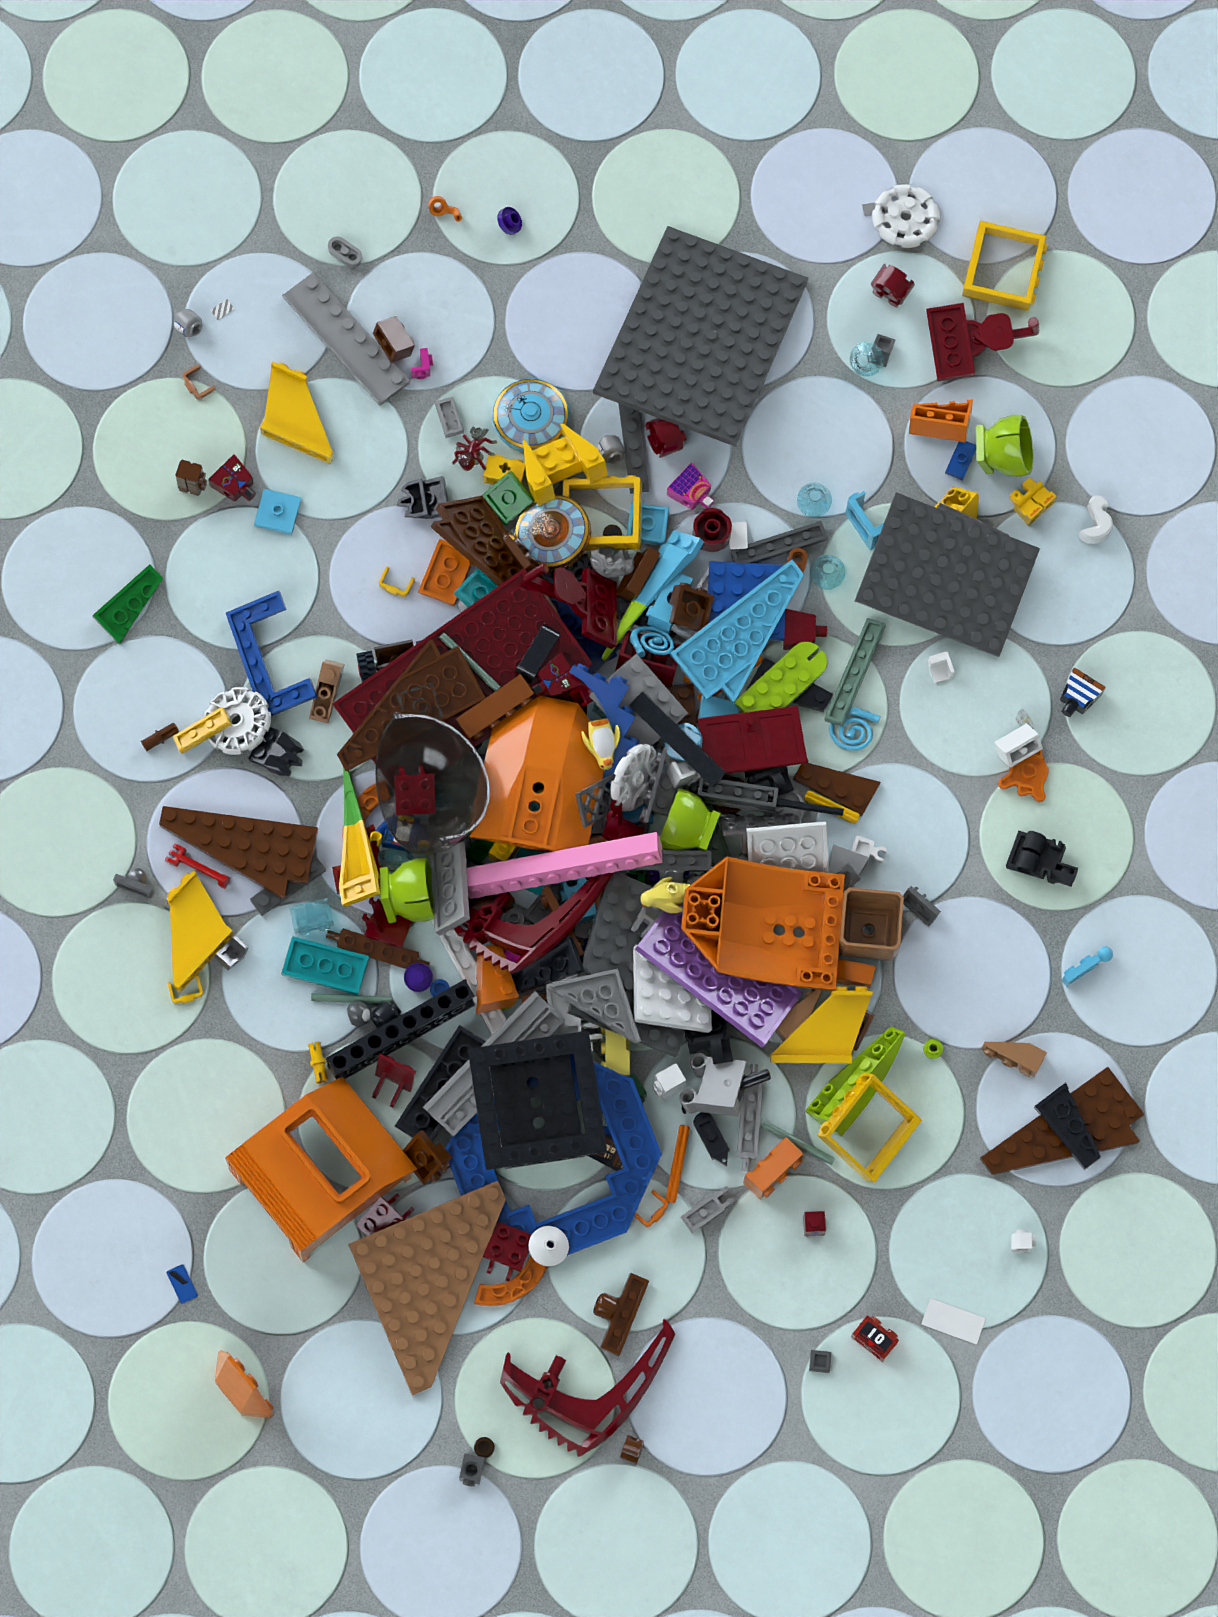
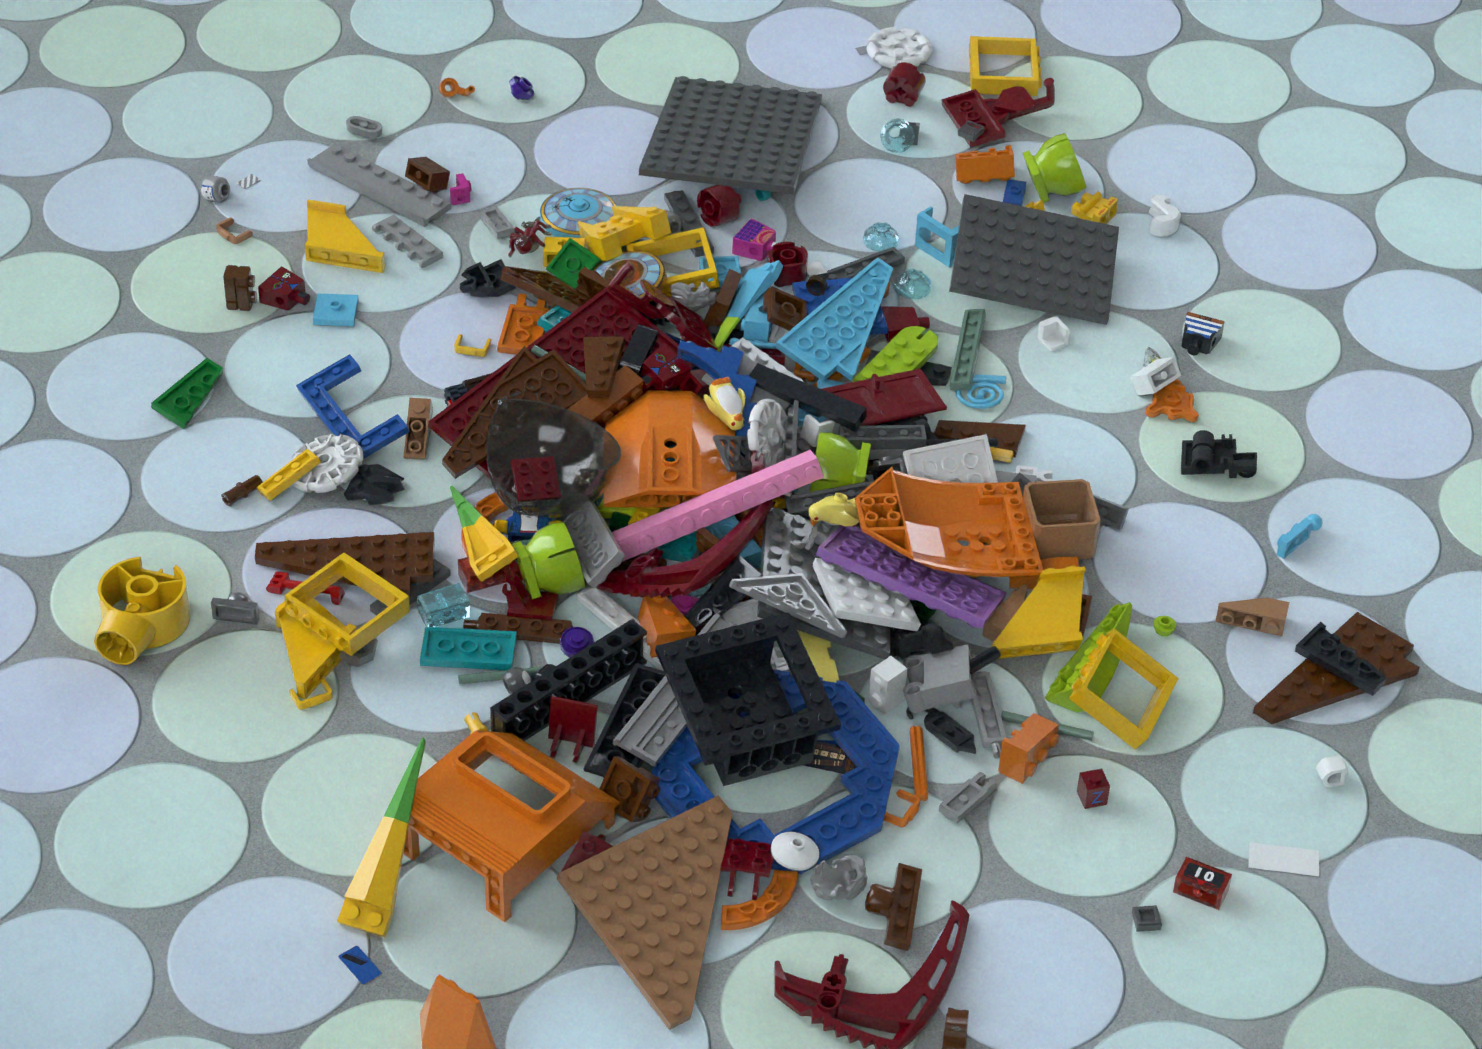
camera: 10 degrees left, 30 degrees down
none -> yellow animal [94,557,190,665]
none -> yellow window [285,553,410,656]
none -> yellow plate [337,737,426,937]
none -> light grey hinge [372,215,443,268]
none -> reddish brown wing [583,336,625,397]
none -> dark brown tile [806,275,828,296]
none -> light grey hair [810,855,868,900]
none -> dark grey tile [958,121,984,142]

